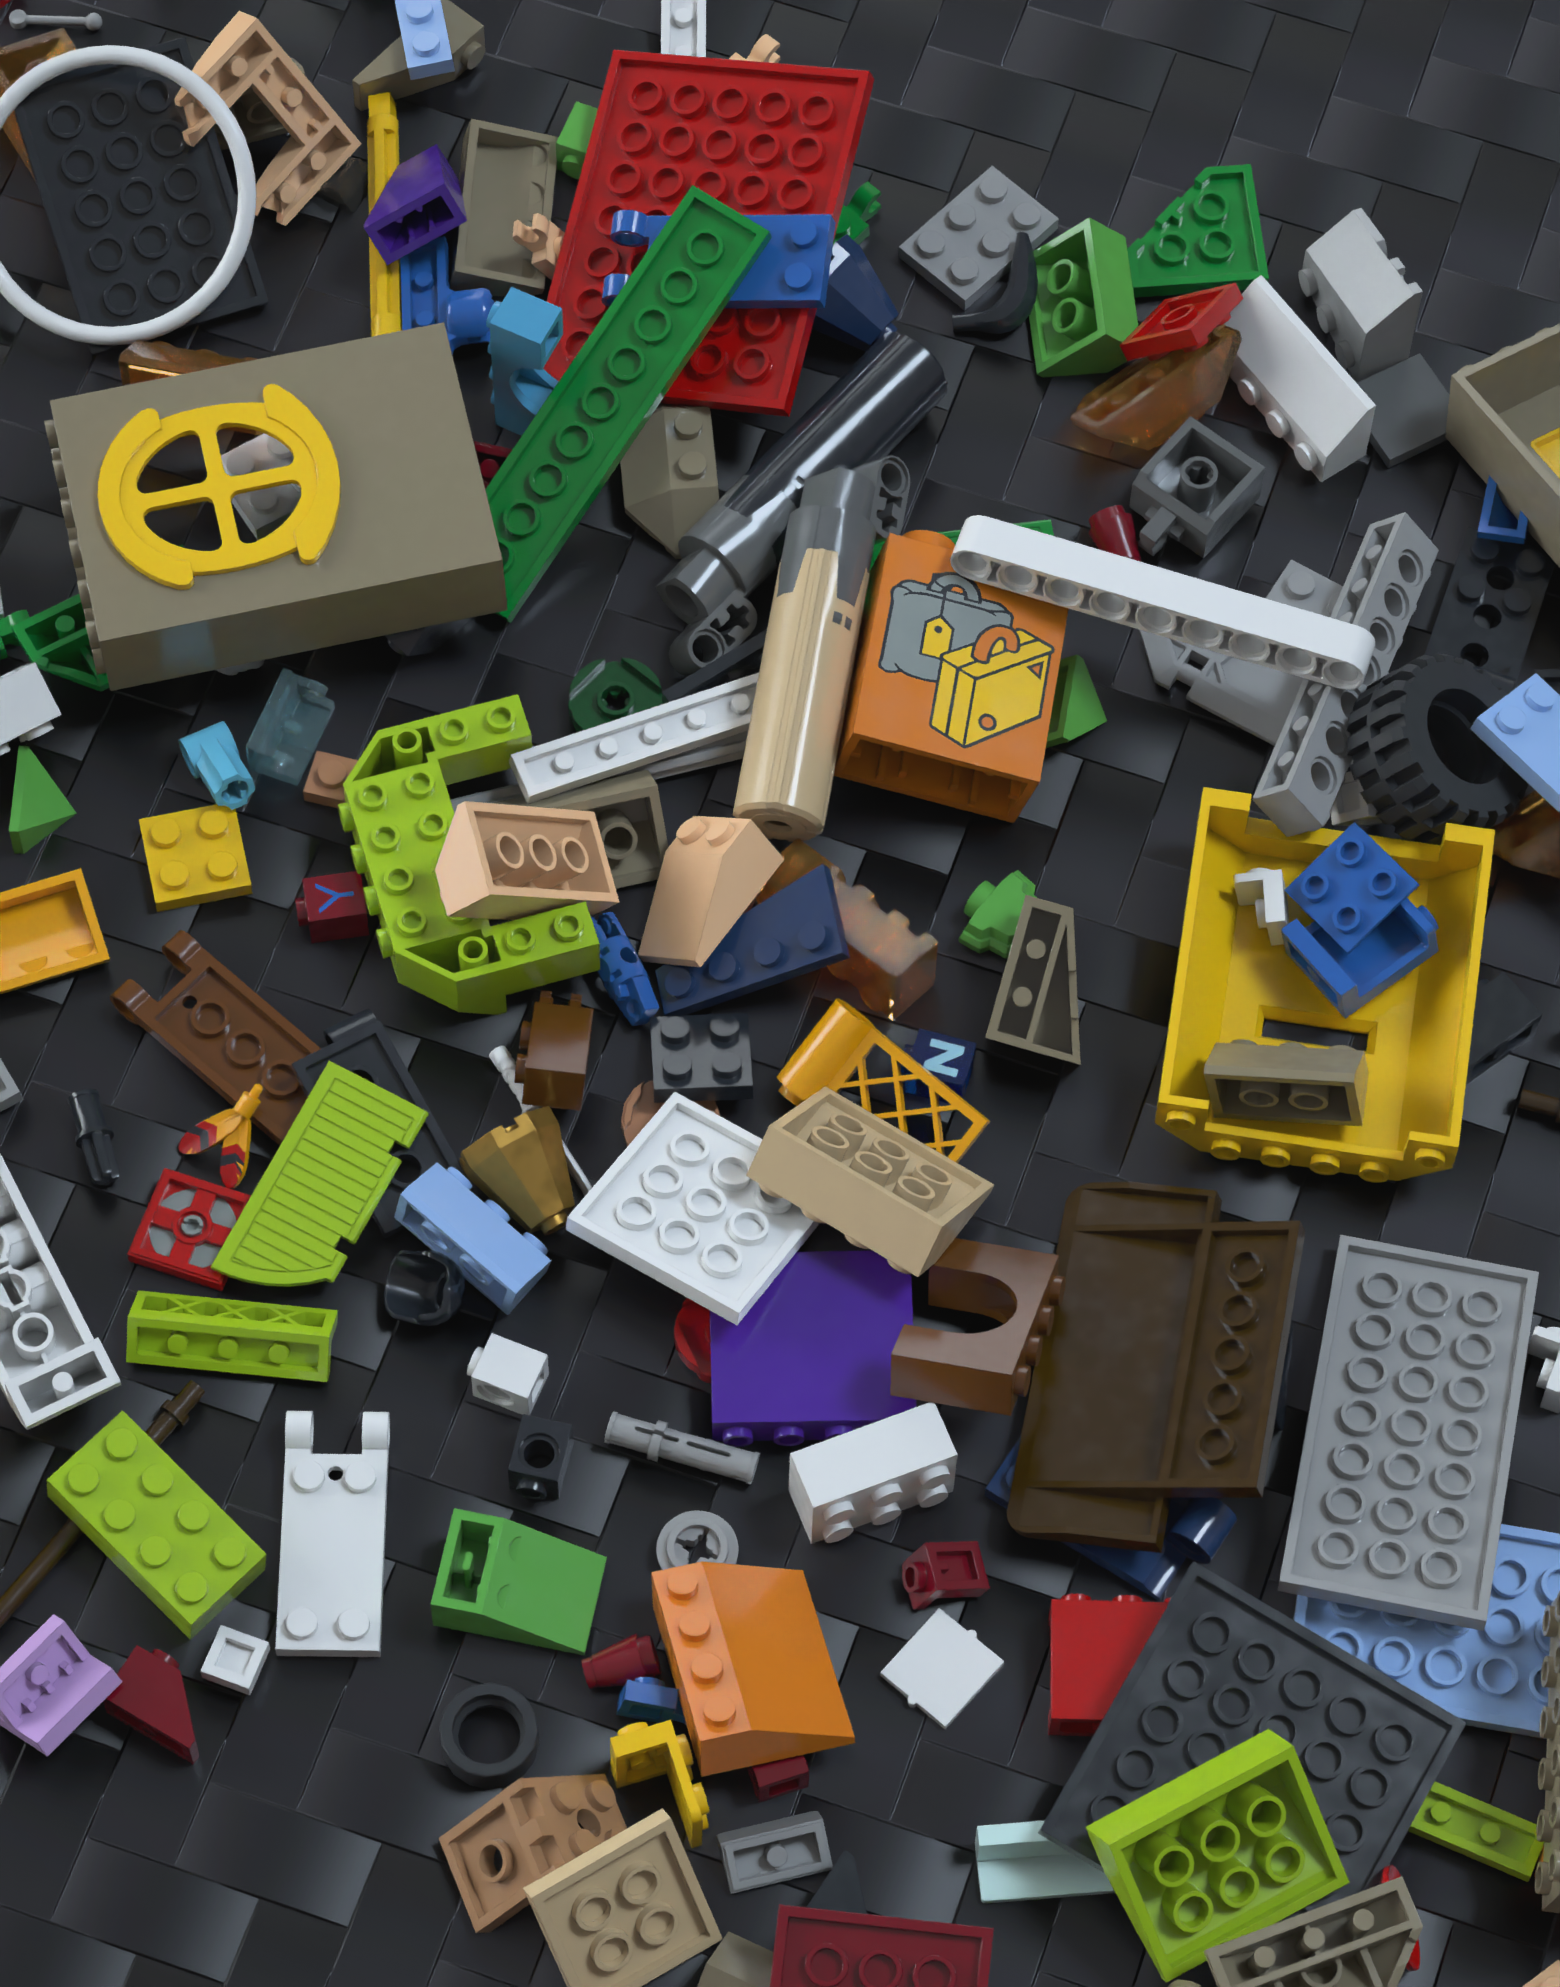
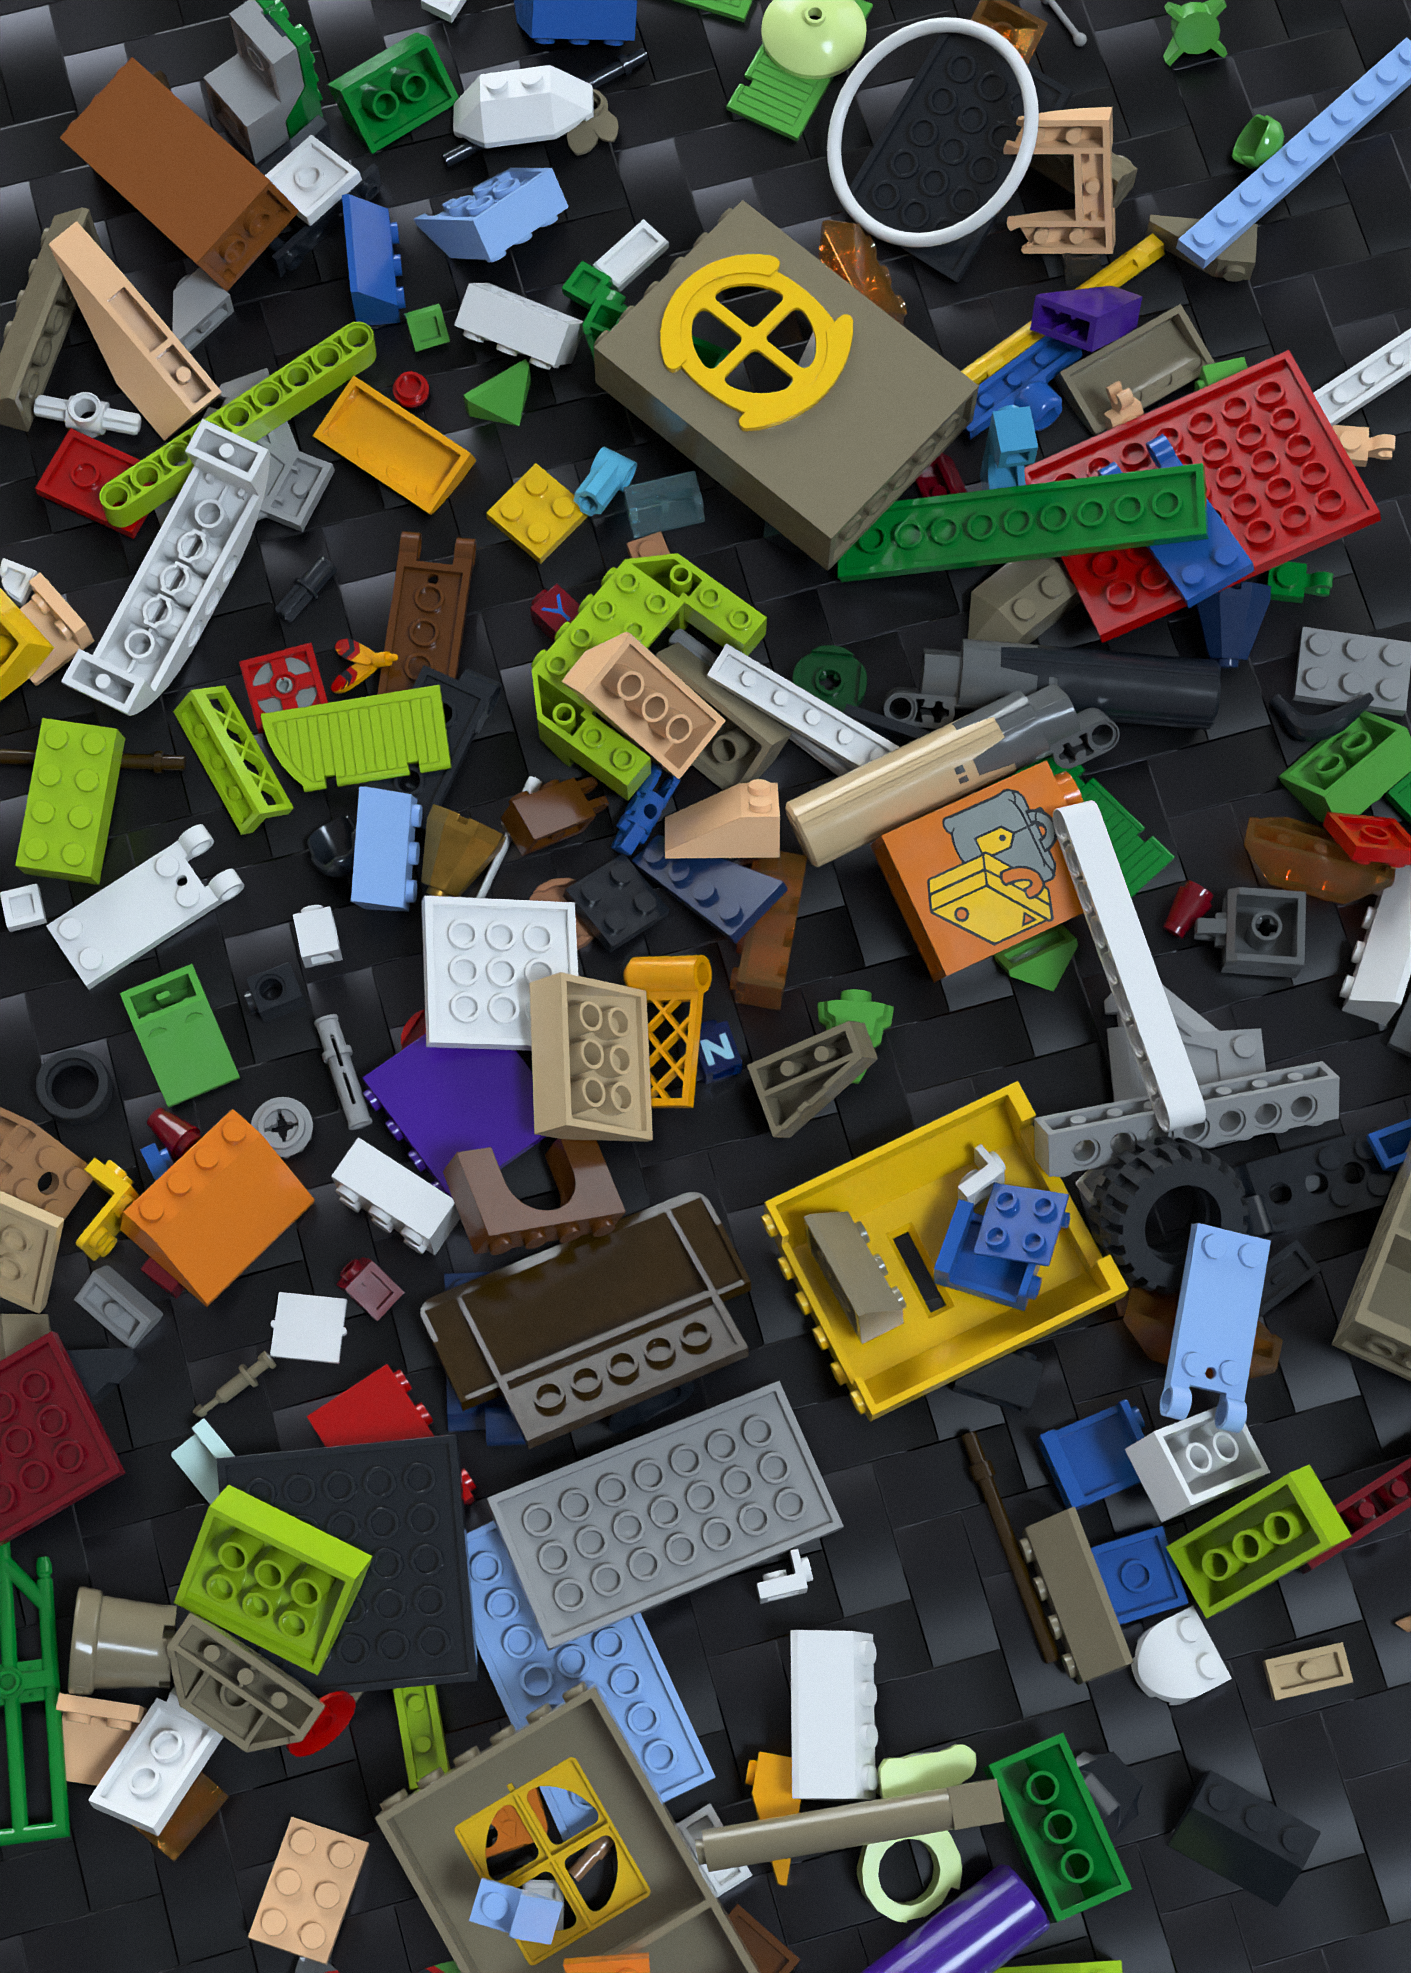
camera: 55 degrees right, 10 degrees up
none -> dark tan piece [193,1351,277,1417]

